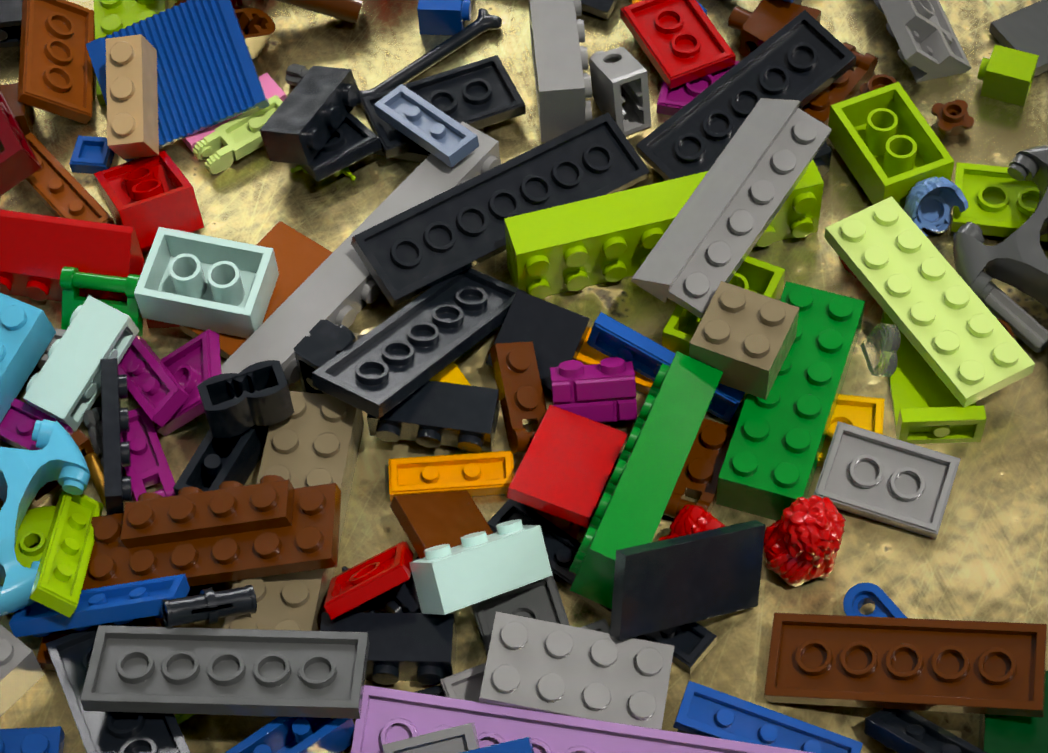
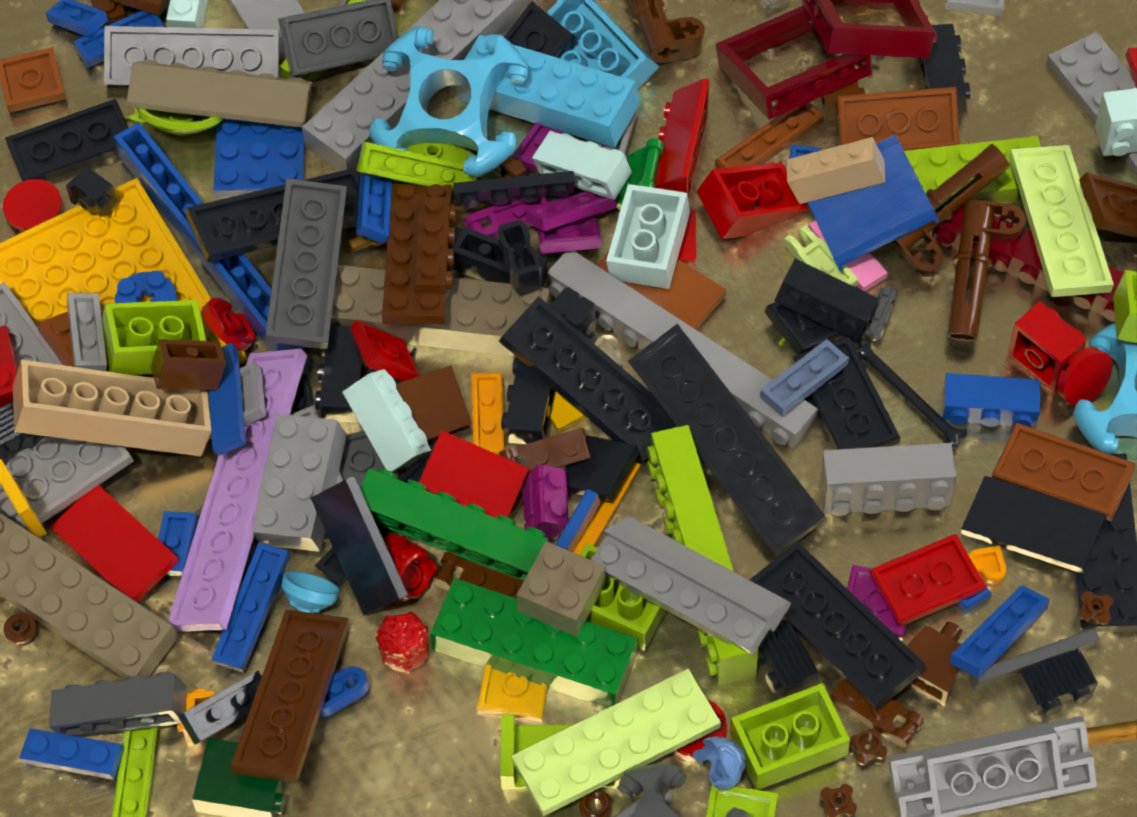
camera: 90 degrees right, 5 degrees up
black pin [161,585,257,628] -> none
light grey torso [589,47,651,136] -> none
light grey tile [814,421,961,539] -> none
clear tile [861,323,901,377] -> none
none -> medium azure piece [281,571,340,613]

